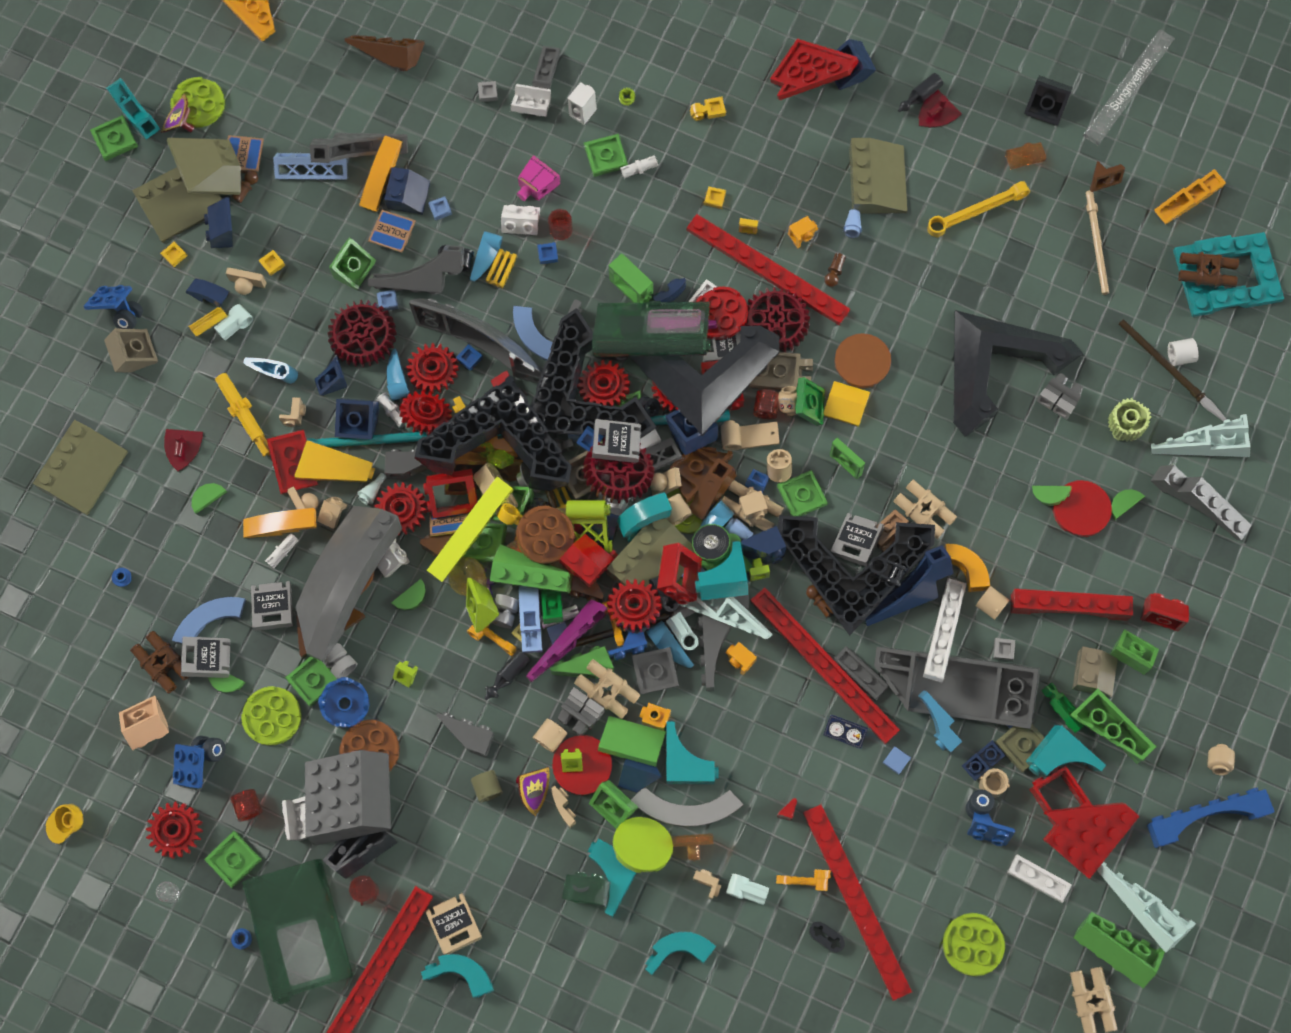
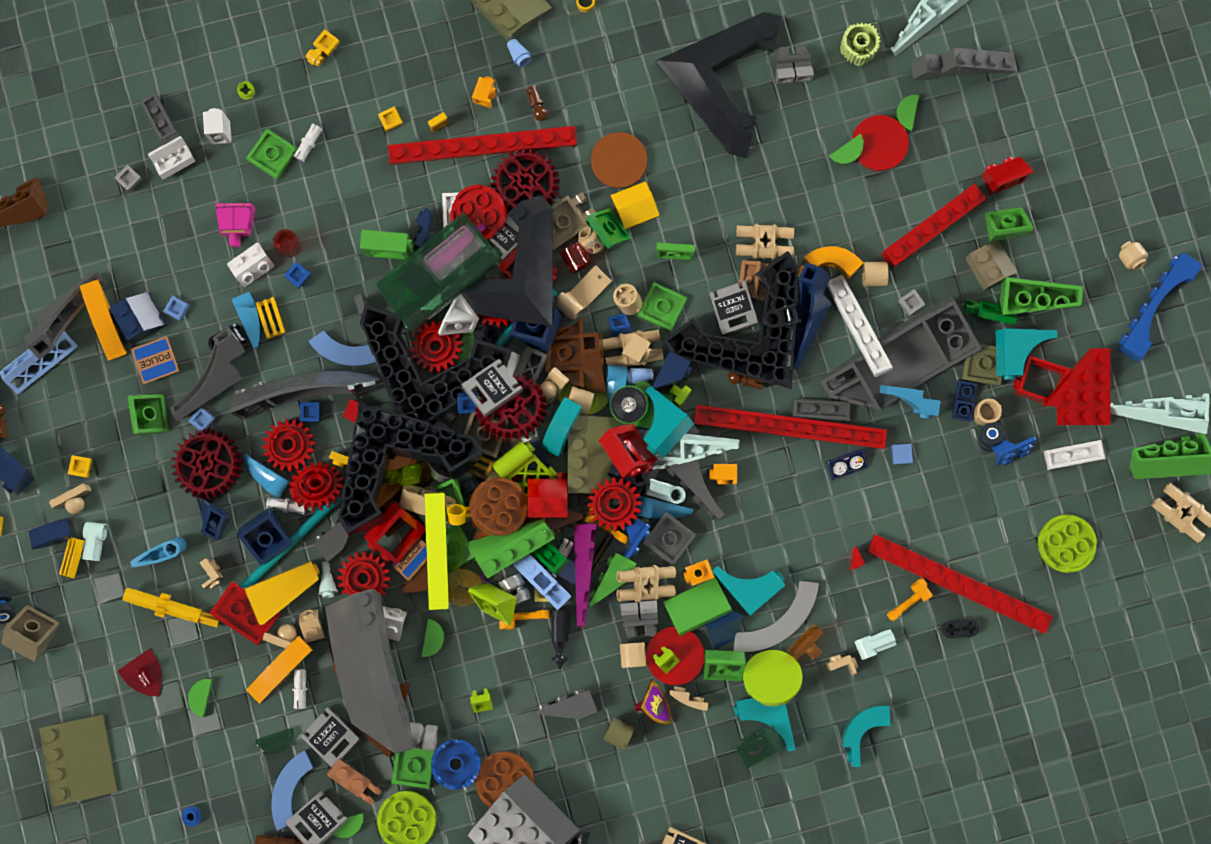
camera: 40 degrees left, 10 degrees up
none -> clear green tile [255,728,294,754]
none -> nougat hinge [327,758,382,805]
none -> white slope [438,290,479,335]

